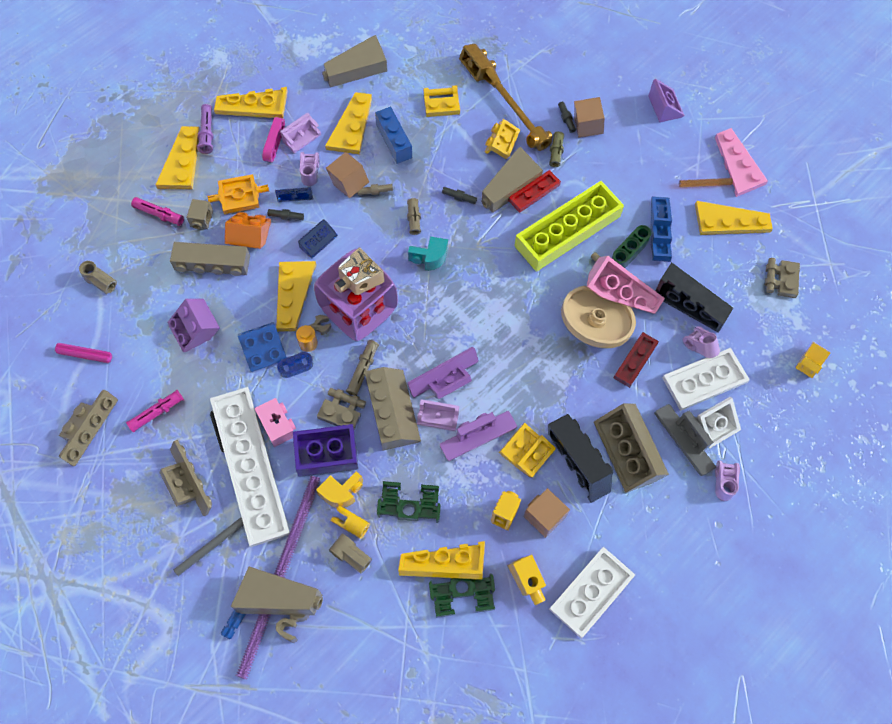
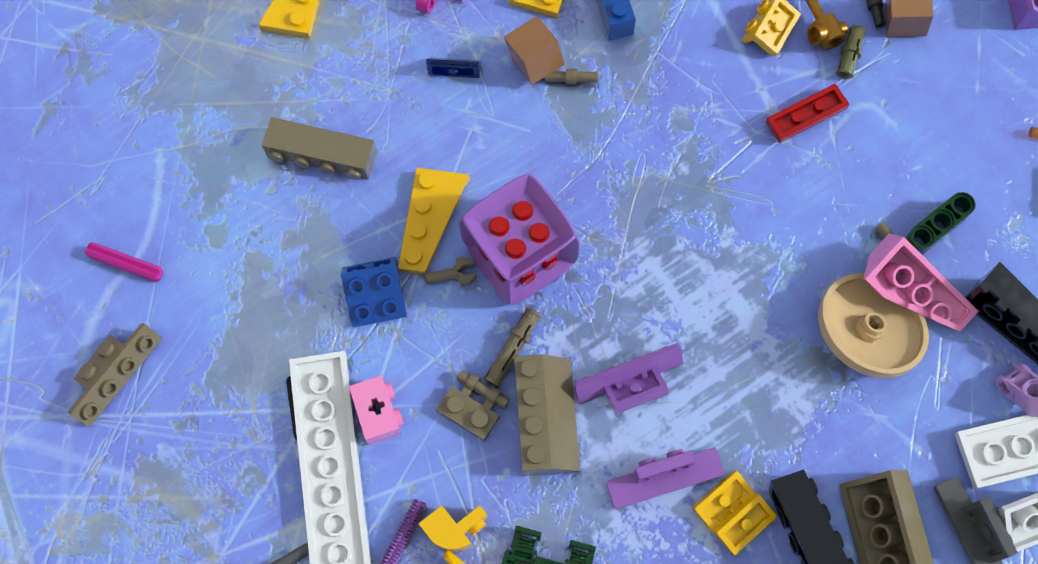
camera: 15 degrees right, 5 degrees up
dark tan piece [79,261,117,294] -> none
dark pink pin [126,390,184,433] -> none
dark pink pin [131,197,184,226] -> none
dark tan bracket [159,440,212,516] -> none
medium lavender slope [167,299,220,352] -> none
dark tan brick [186,199,213,229] -> none
light orange plate [207,174,269,214] -> none
orange slope [225,212,271,249] -> none
pearl dark grey bar [267,209,304,221] -> none
clear blue beam [277,352,314,378] -> none
dark purple brick [293,424,358,477] -> none
light orange brick [296,325,318,352] -> none
slope [298,219,338,258] -> none
lavender piece [300,152,320,186] -> none
torso [334,247,384,295] -> none
dark tan pin [407,198,421,235] -> none
teal brick [408,236,448,271] -> none
lavender hinge [417,399,459,431] -> none
pearl dark grey bar [442,187,477,204] -> none
dark tan slope [481,147,543,213] -> none
neon yellow brick [514,181,624,272] -> none
dark red plate [613,332,659,388] -> none
blue slope [651,196,672,262] -> none

